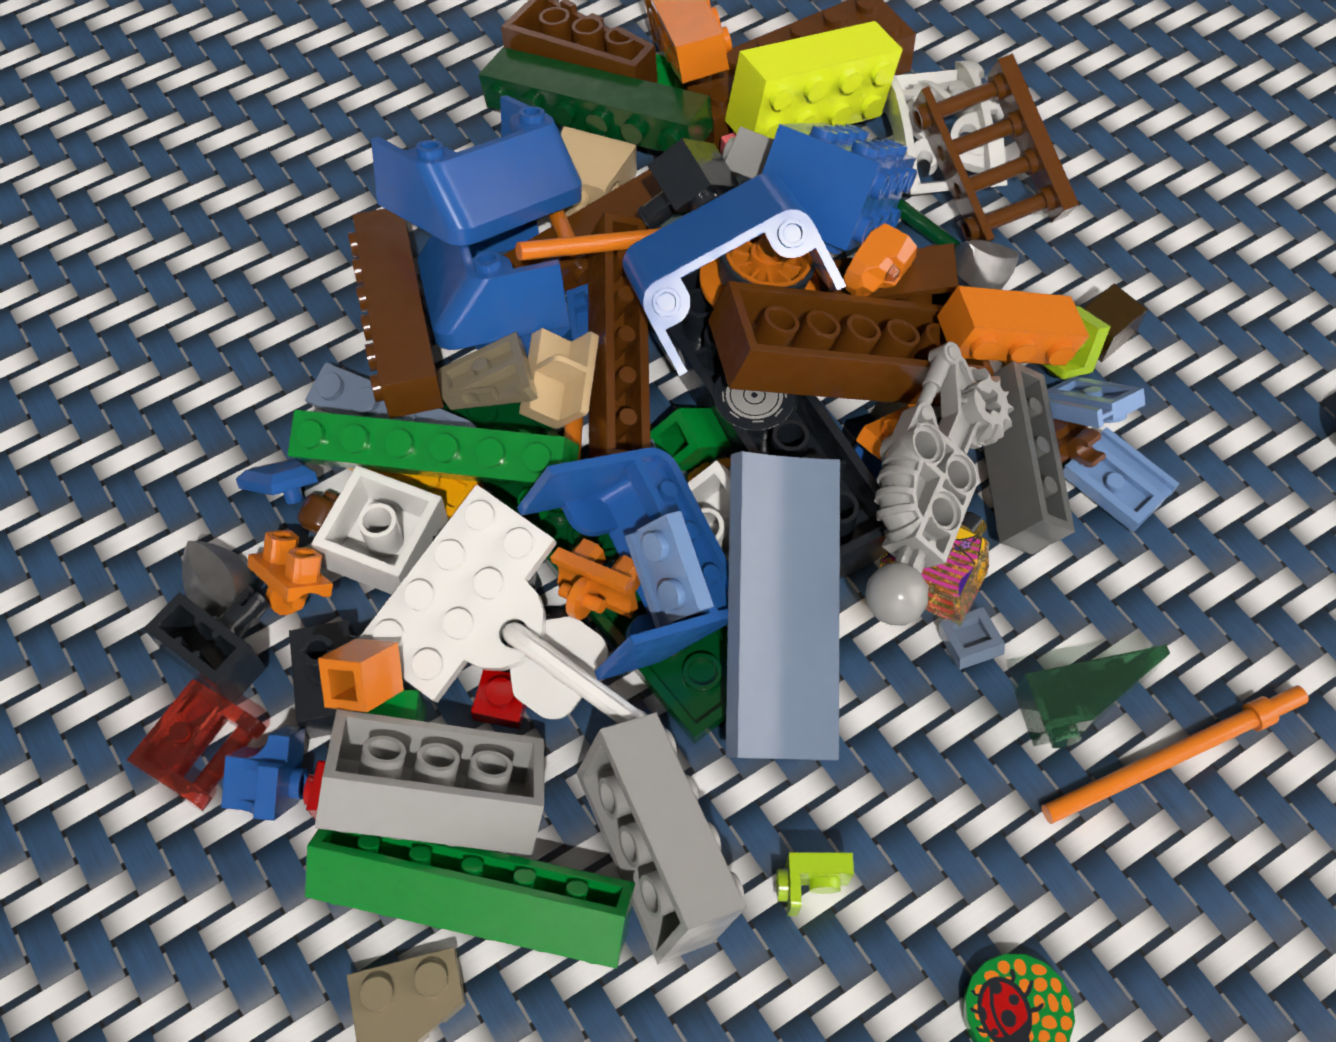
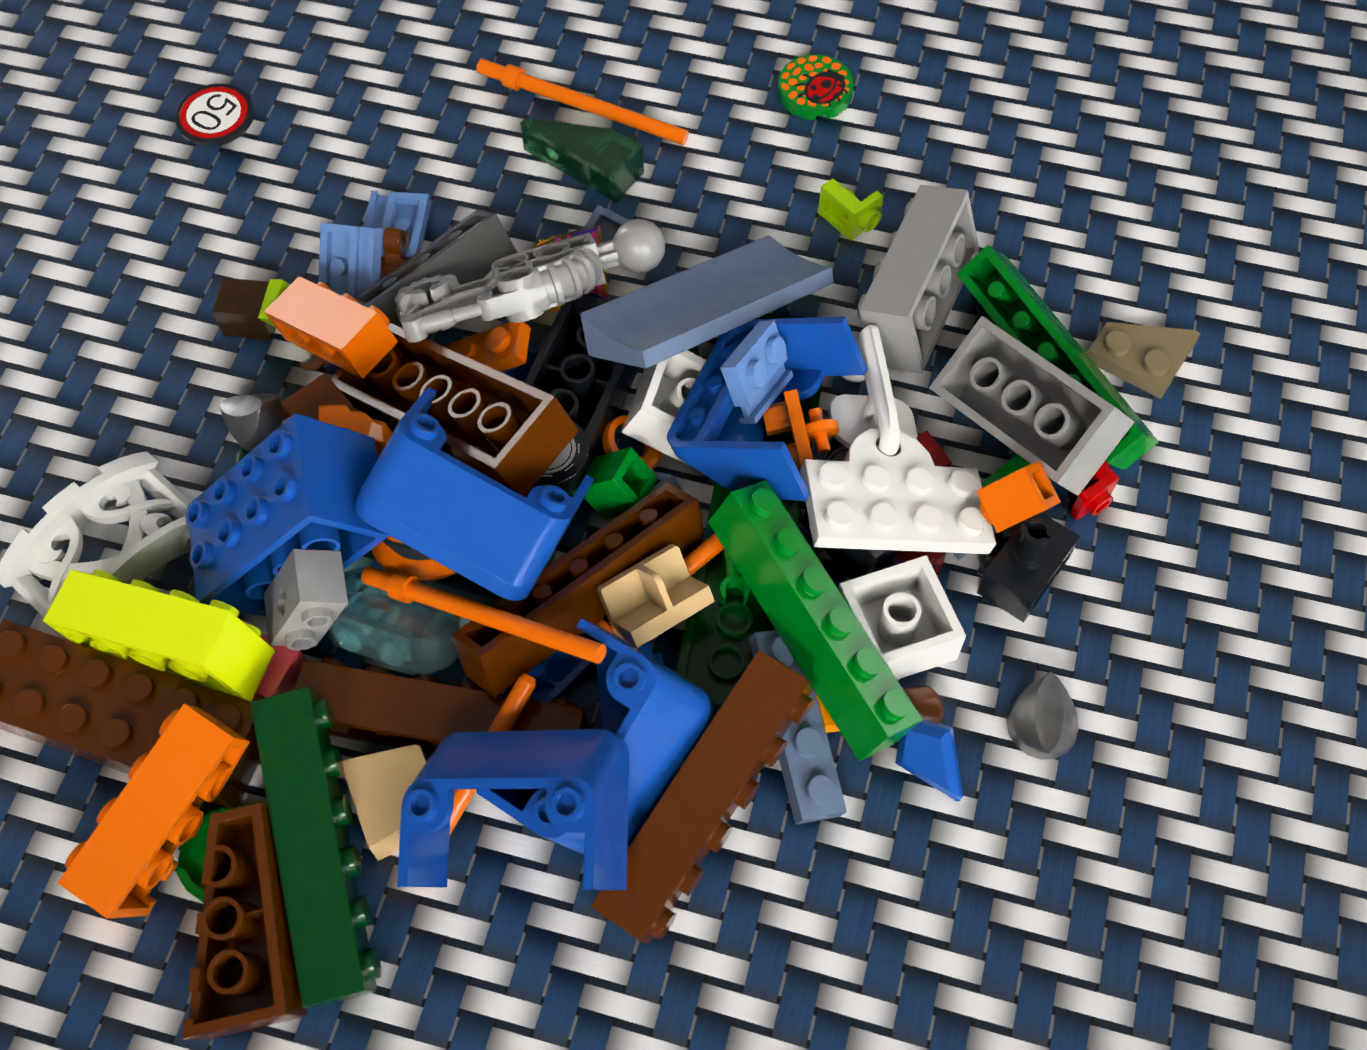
camera: 130 degrees left, 0 degrees up
clear red plate [127,679,267,812] -> none
black brick [143,586,271,705] -> none
blue brick [221,726,308,821] -> none
orange hips [247,530,333,615] -> none
dark tan wing [437,332,538,410] -> none
black brick [638,138,739,229] -> none
reddish brown fence [912,53,1079,242] -> none

